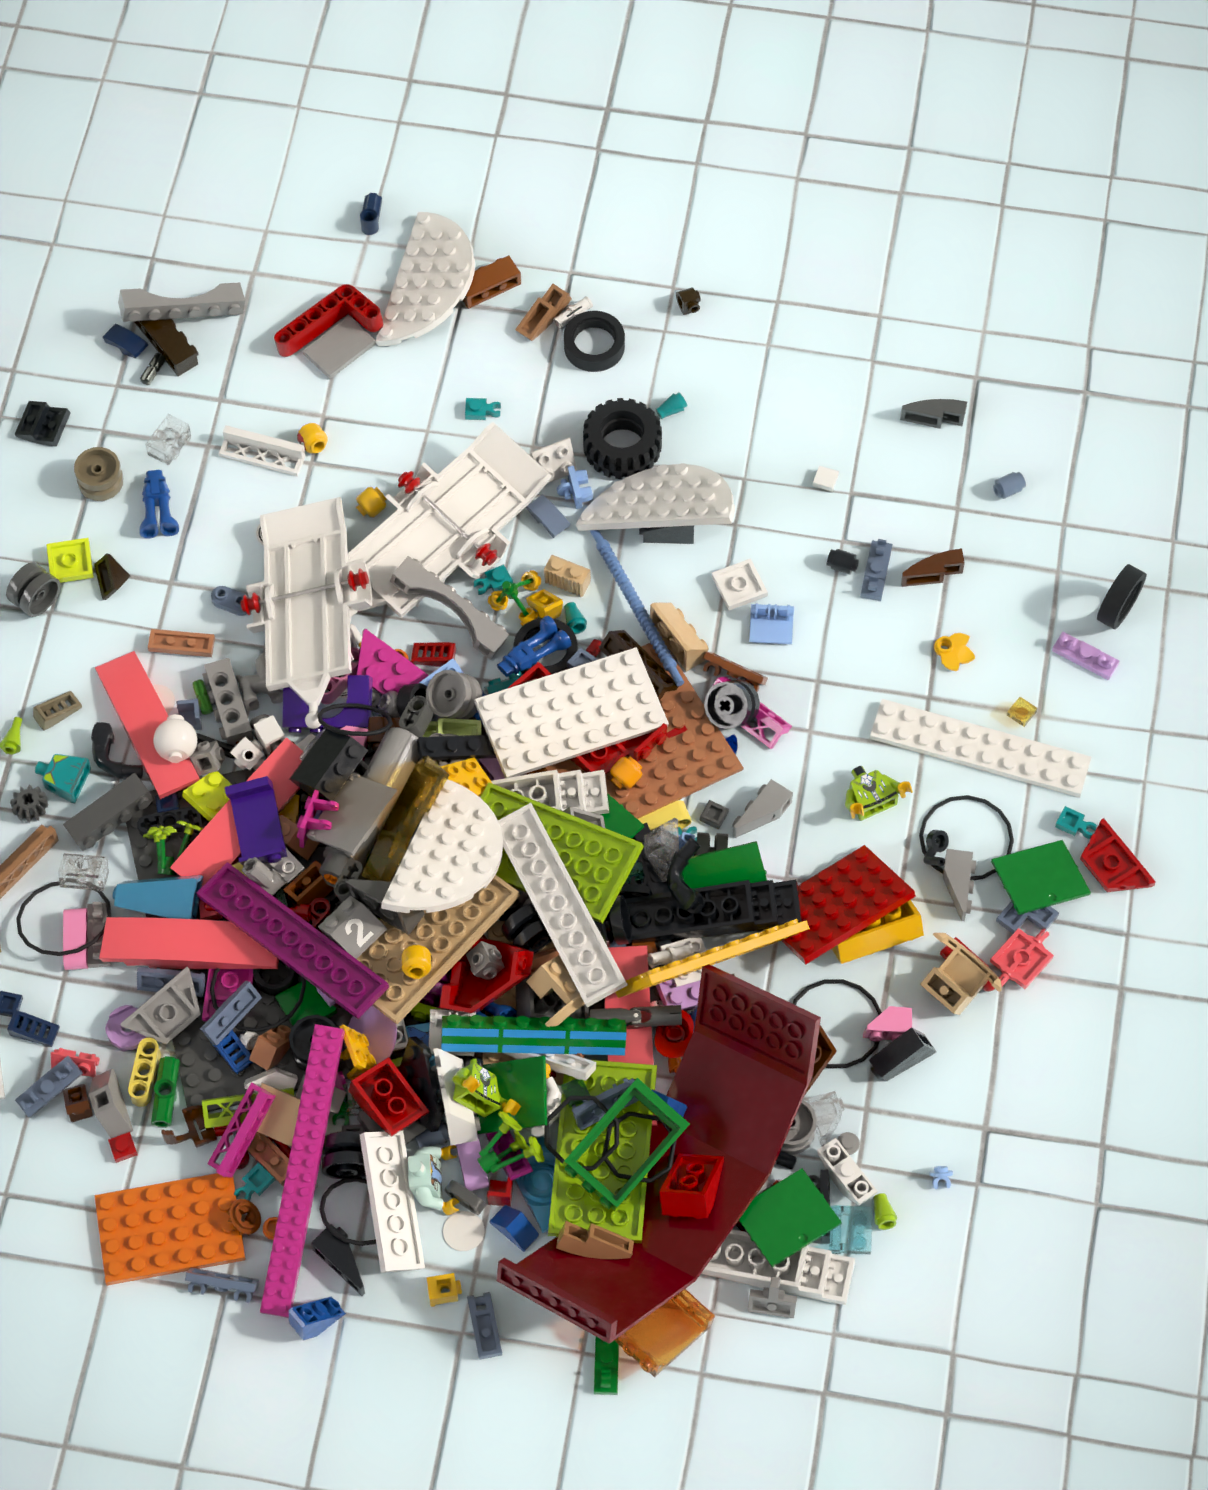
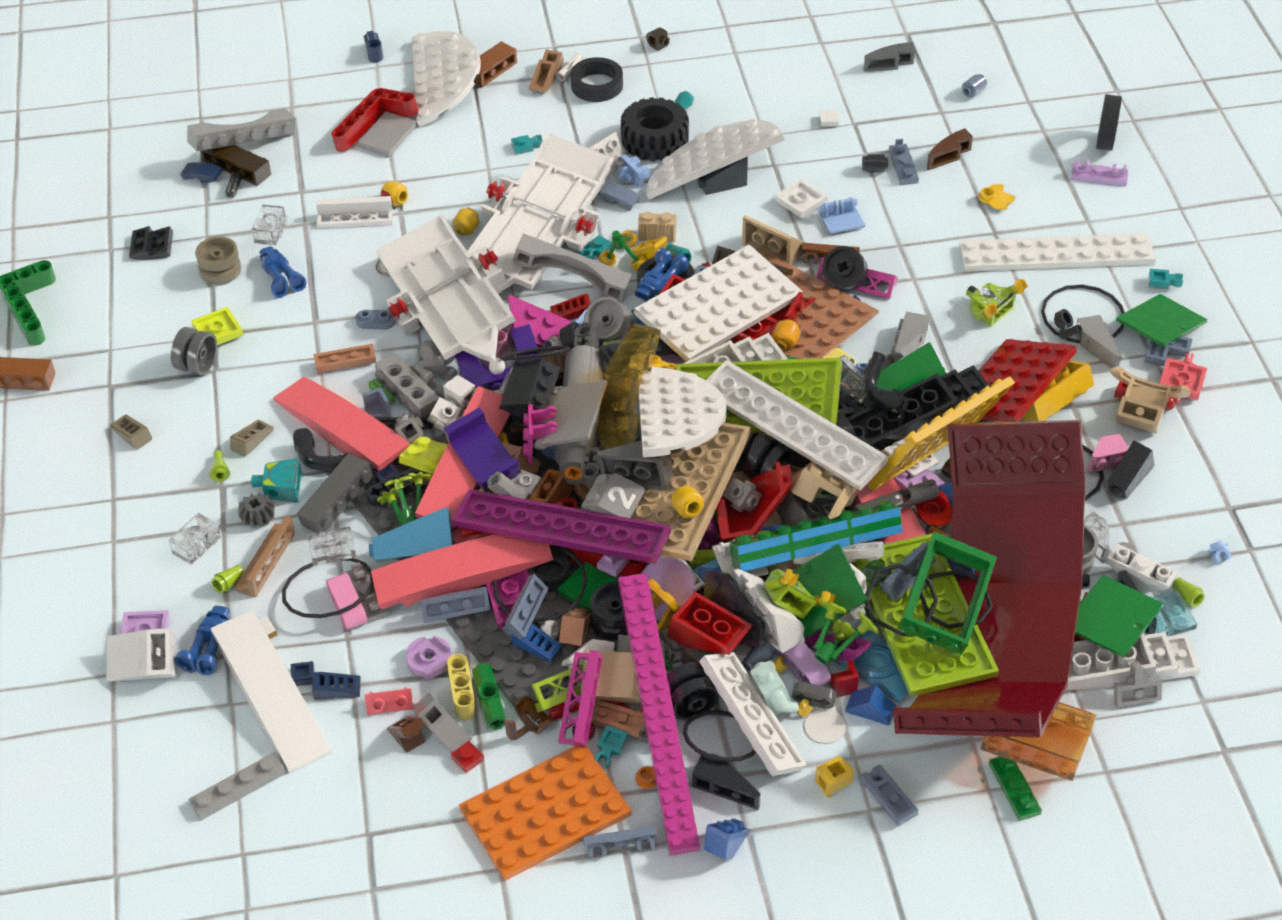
camera: 20 degrees left, 15 degrees down
sand blue plate [15,1056,83,1118] -> none
dark brown slope [94,553,130,600] -> none
light grey wing [120,967,201,1044] -> none
white brick [153,714,197,763] -> none
dark orange gear [227,1199,261,1236] -> none
medium nougat slope [556,1221,634,1259] -> none
medium blue hose [590,530,684,686] -> none
red slope [659,1153,724,1219] -> none
dark grey tile [699,800,729,829] -> none
clear yellow plate [1007,697,1038,727] -> none
red wing [1080,818,1156,892] -> none

